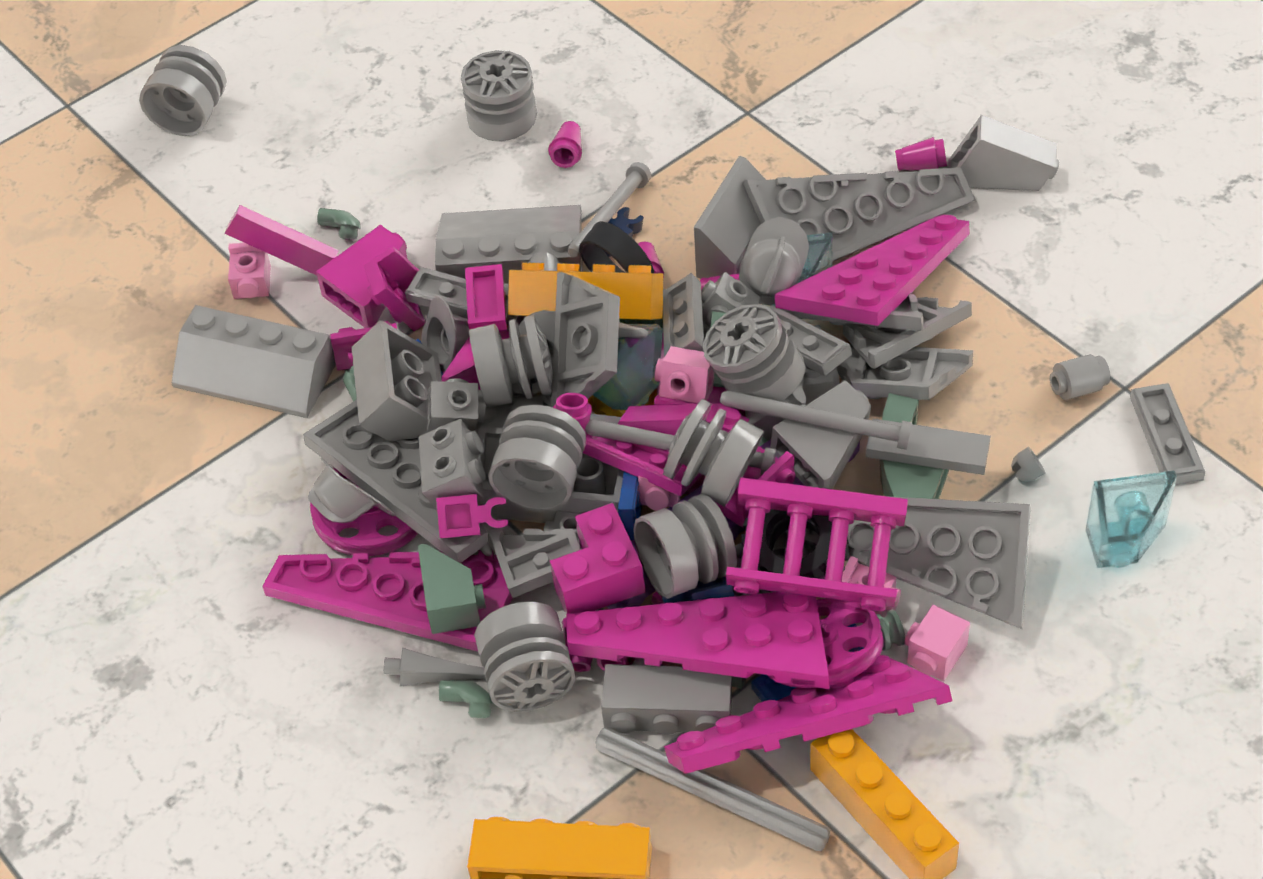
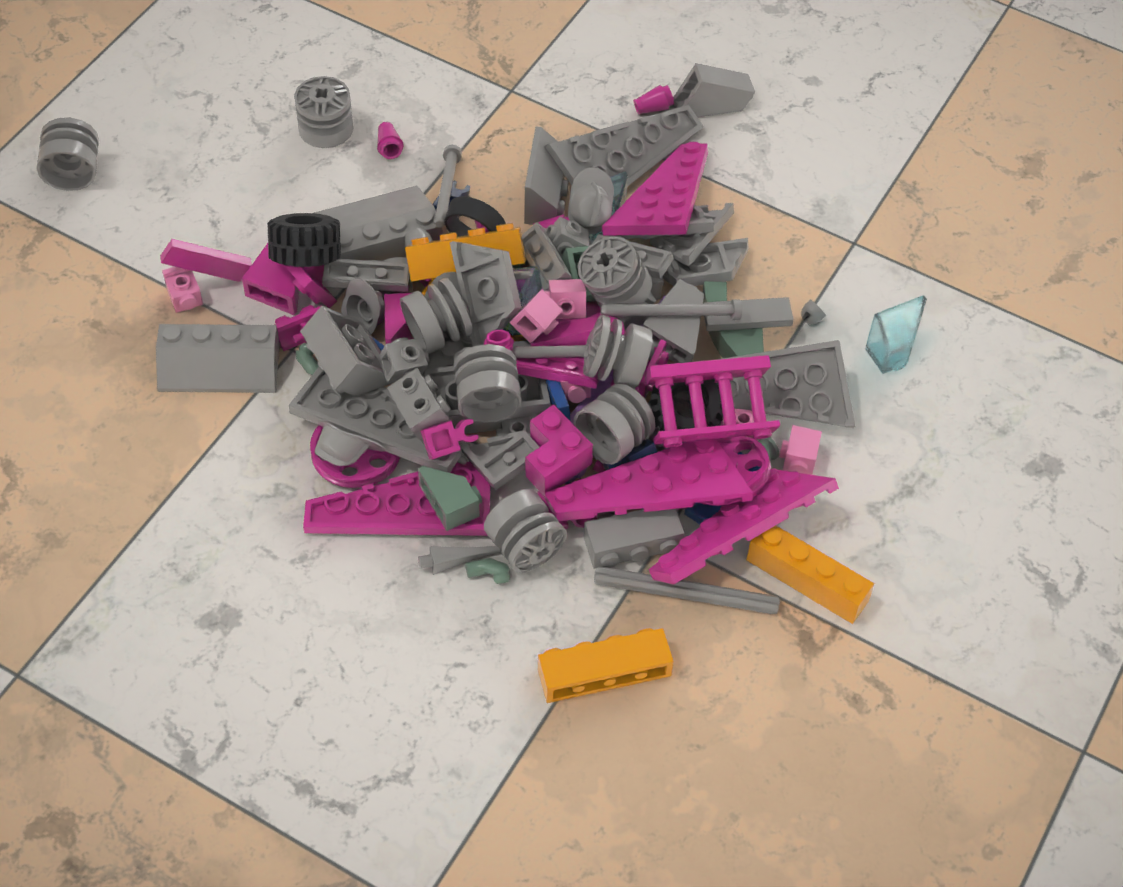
camera: 25 degrees left, 5 degrees up
sand green arm [317,208,361,240] -> none
dark pink tile [465,264,507,330] -> none
light grey brick [1050,354,1110,400] -> none
light grey tile [1130,383,1205,486] -> none
none -> black tyre [267,213,341,267]
none -> bright pink brick [509,289,562,343]

